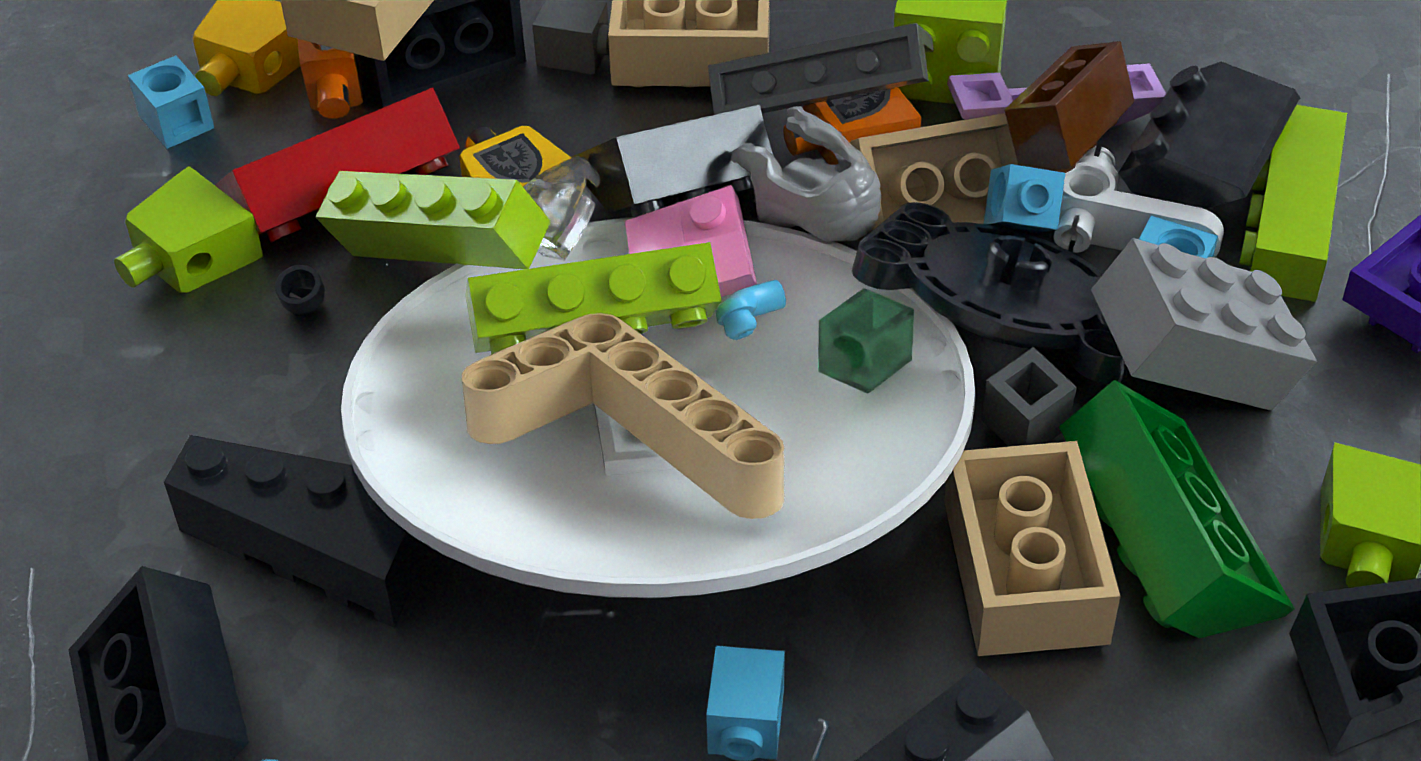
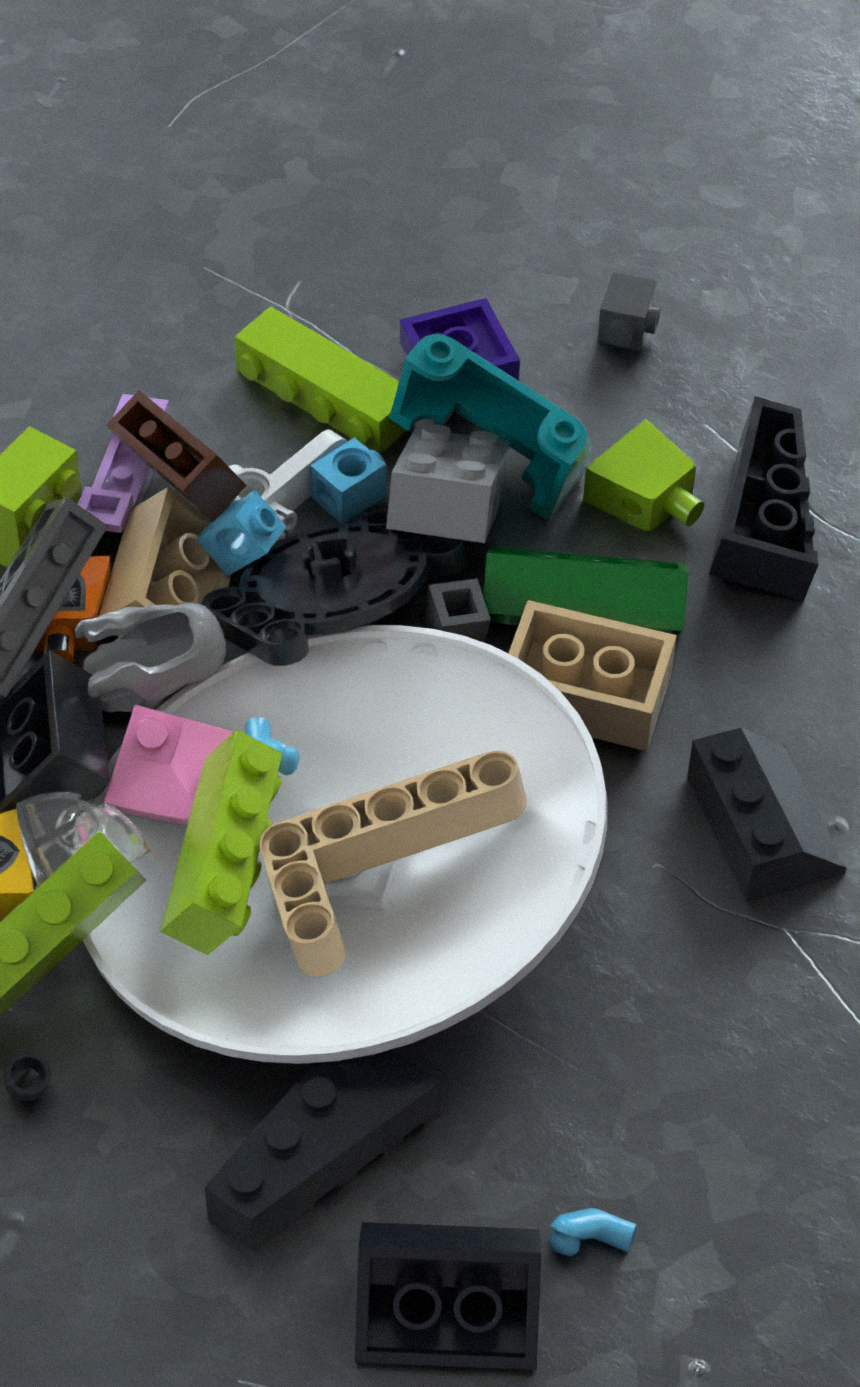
camera: 70 degrees left, 5 degrees up
medium azure brick [706,646,785,761] -> none
clear green brick [818,288,914,394] -> none
black slope [1118,61,1300,209] -> none
none -> teal windscreen [389,334,593,522]

